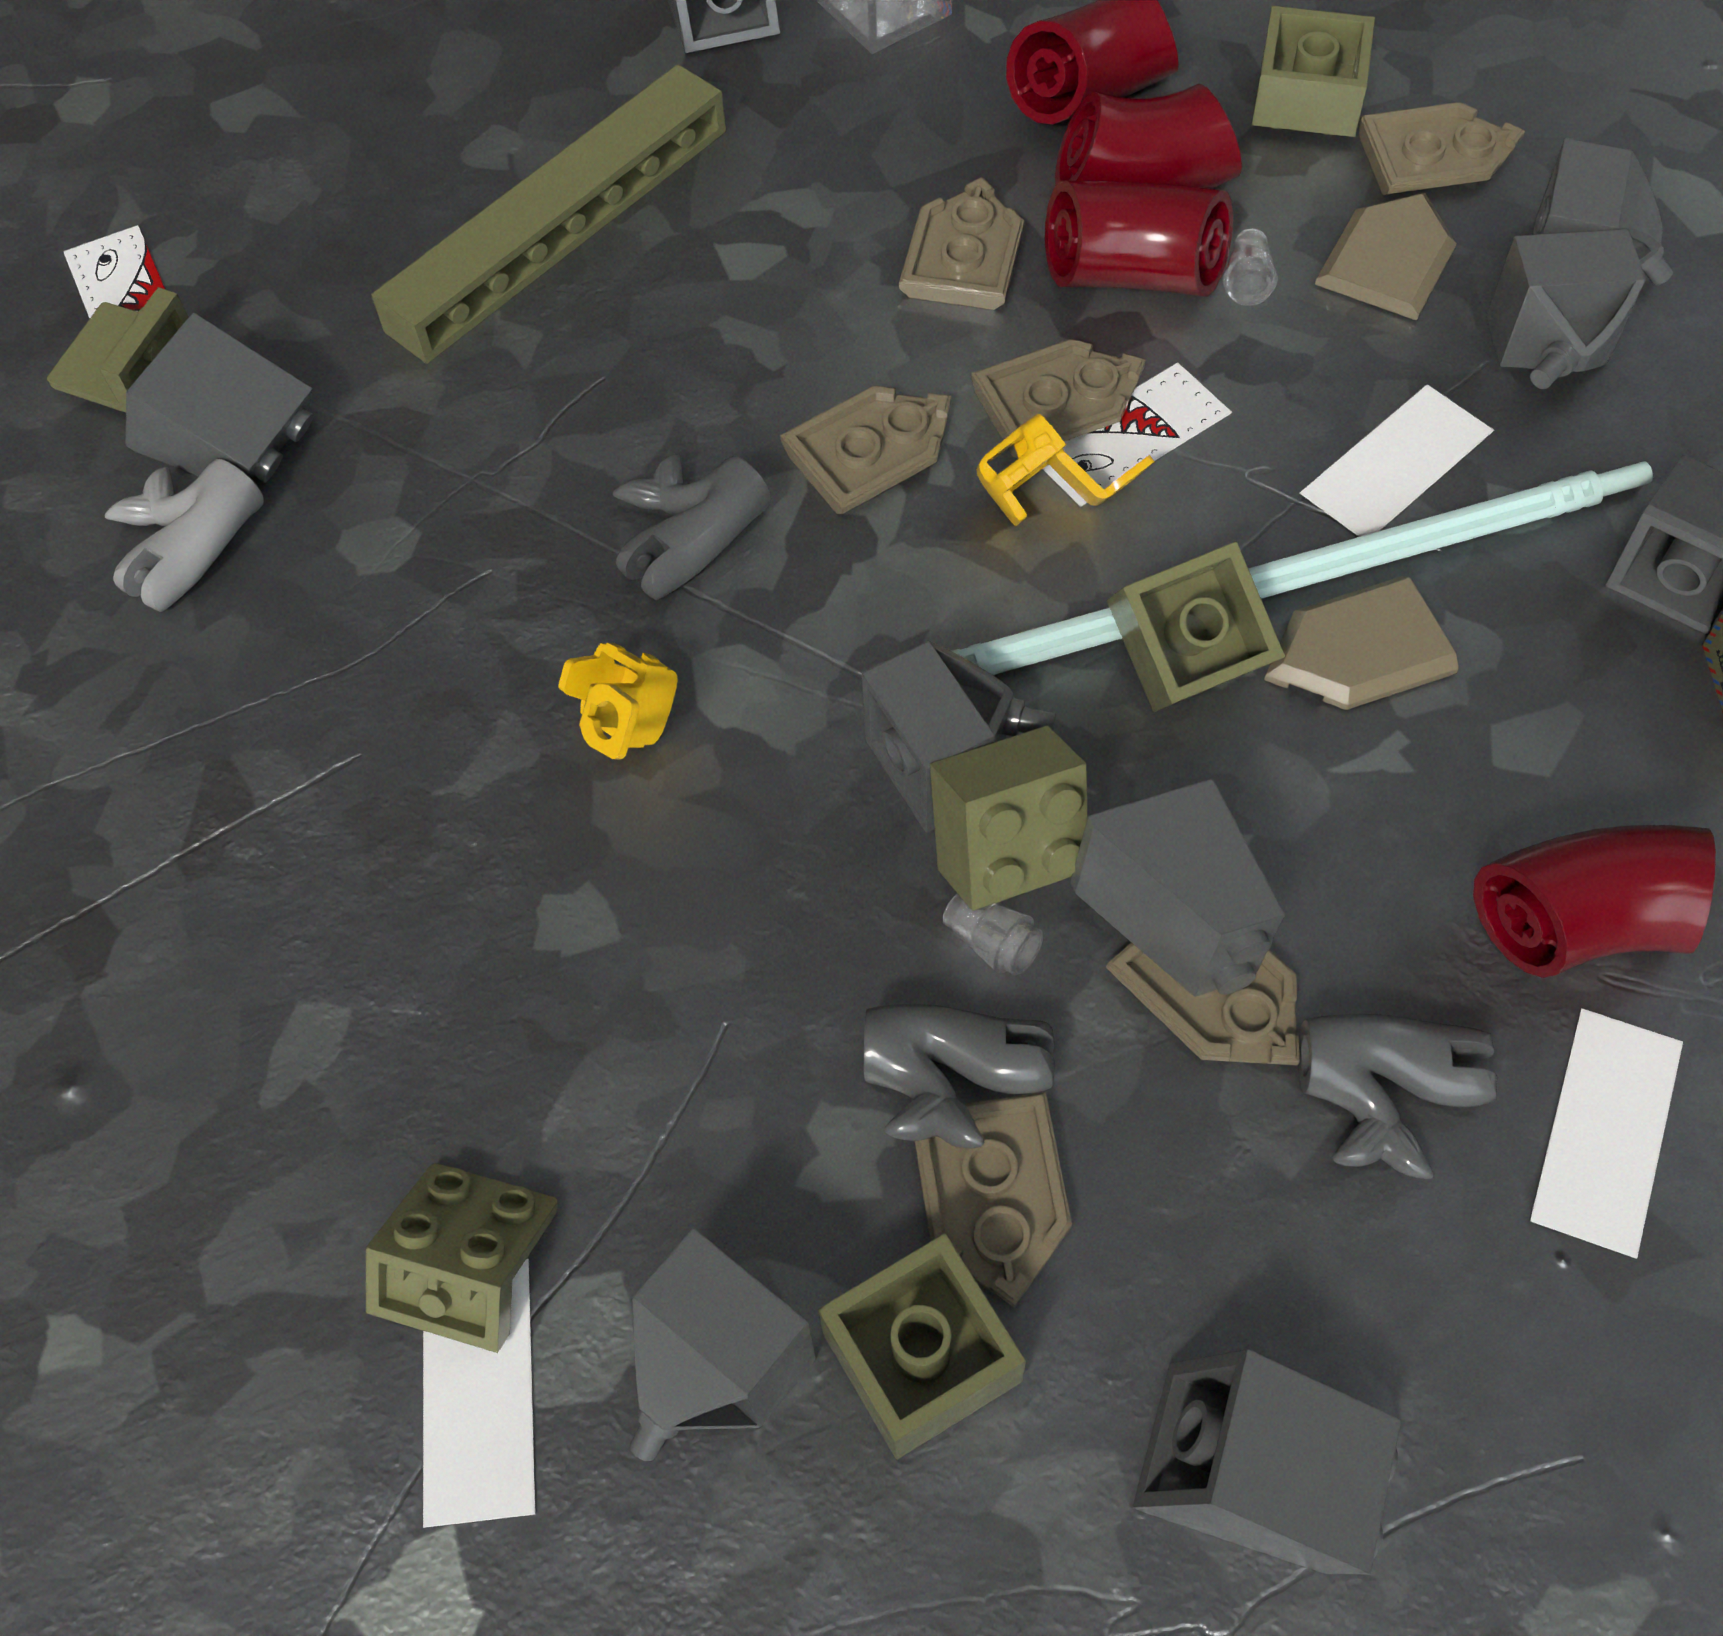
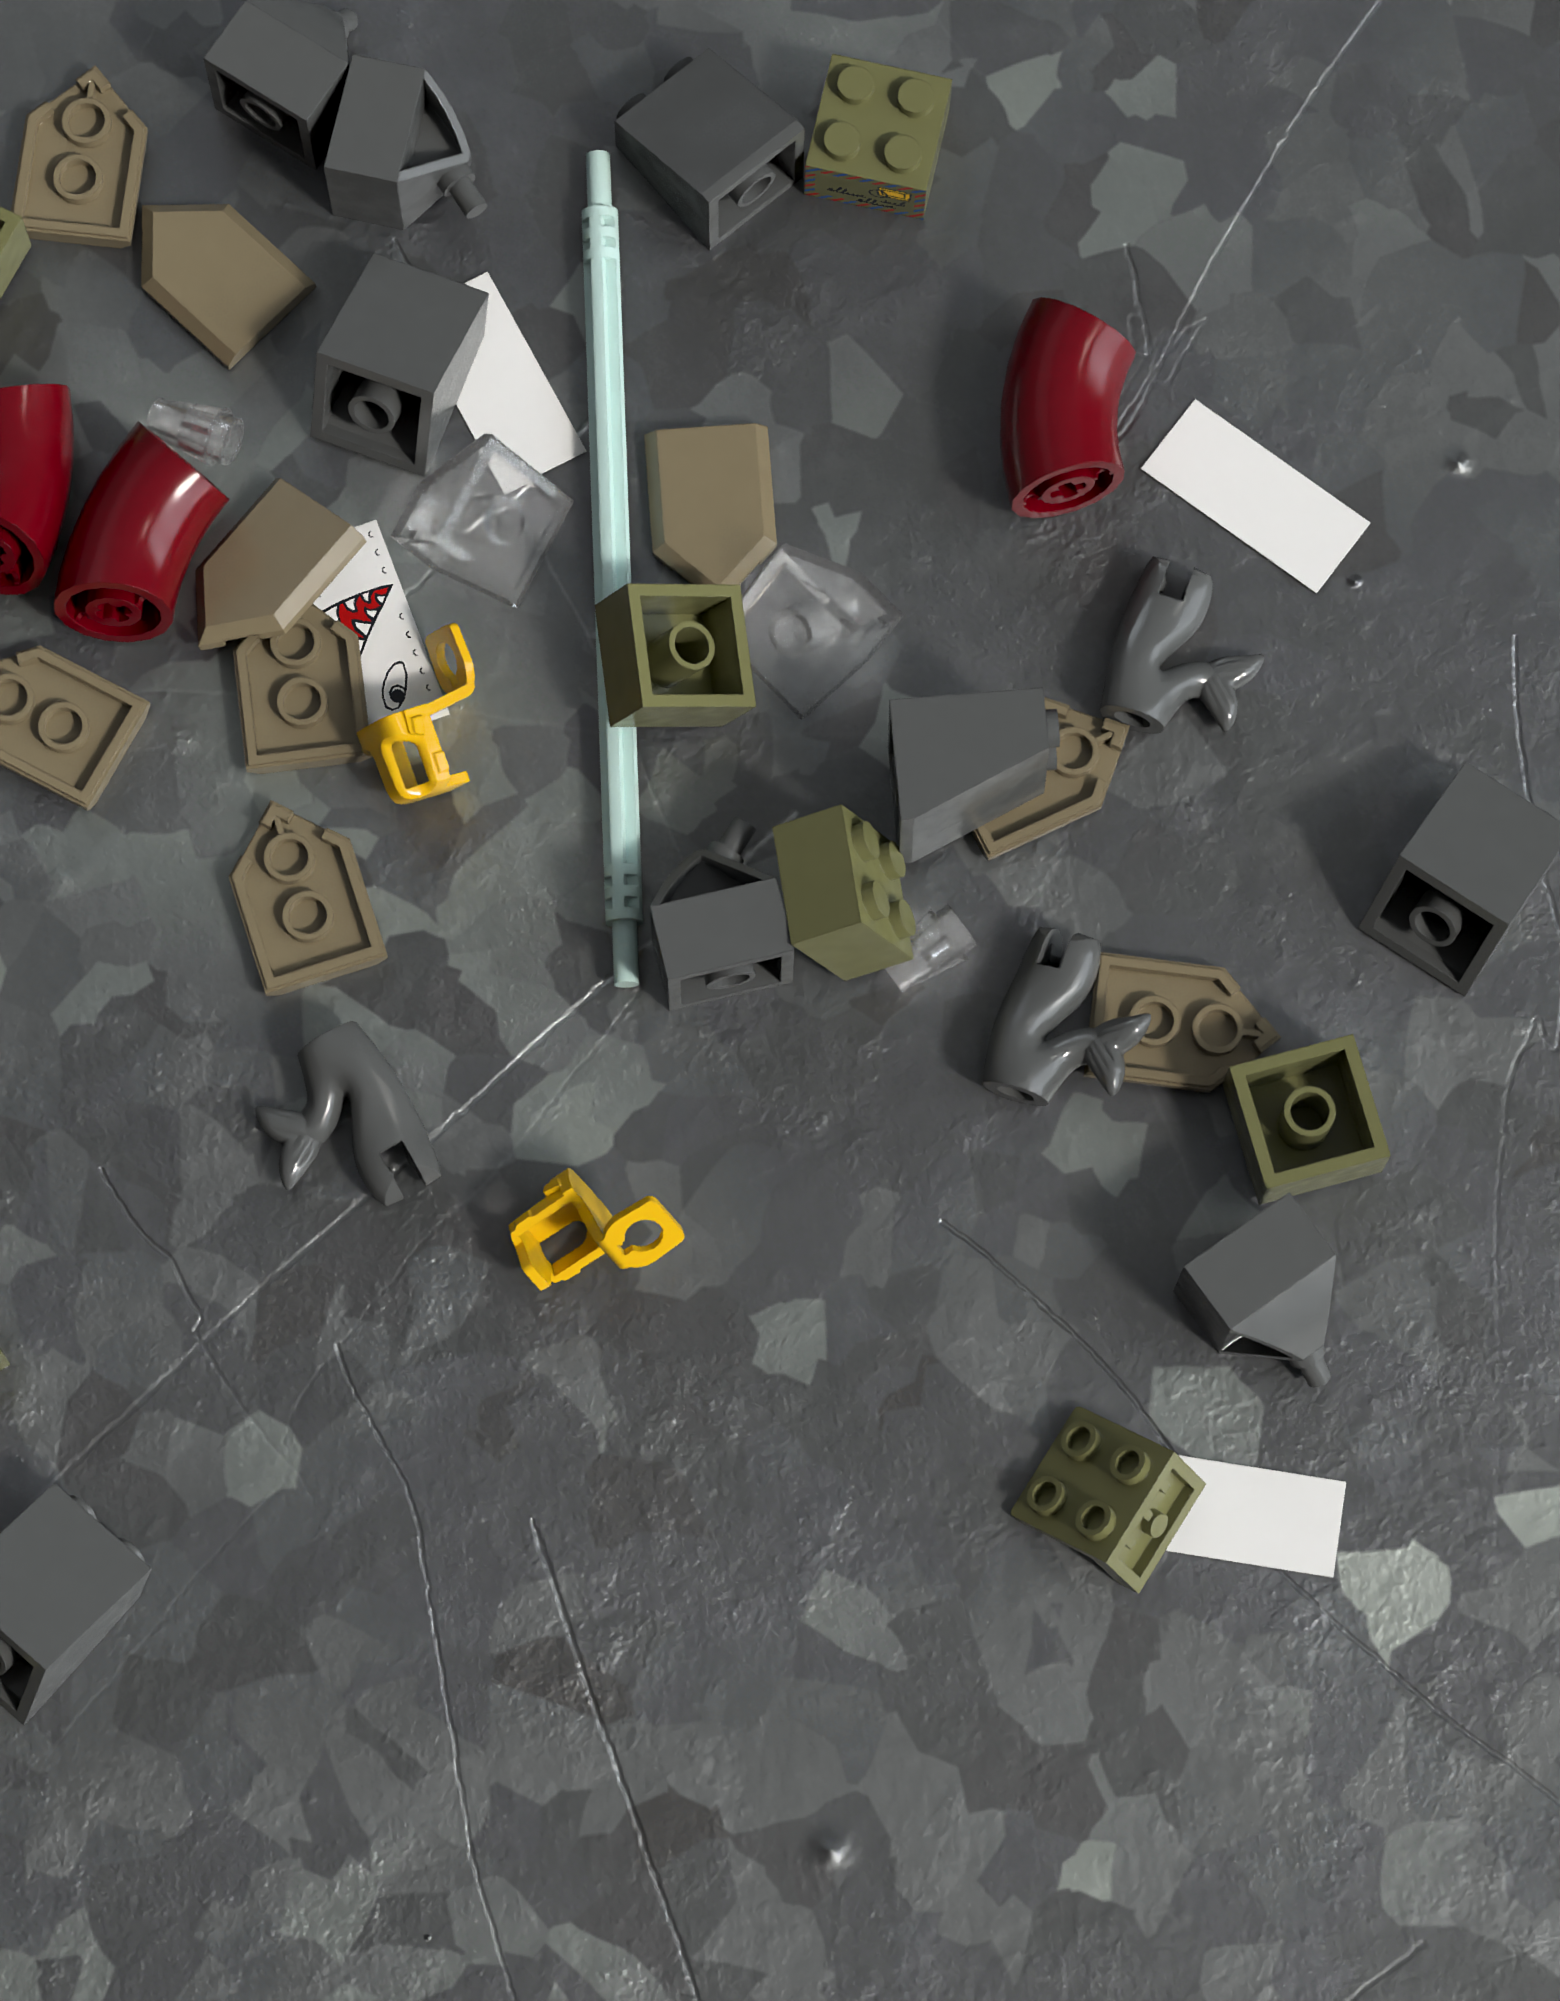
camera: 80 degrees left, 15 degrees up
light grey piece [105,459,264,612] -> none
none -> dark tan tile [195,478,367,651]
none -> dark grey slope [310,253,489,477]
none -> clear slope [390,433,574,607]
none -> clear slope [742,543,904,719]

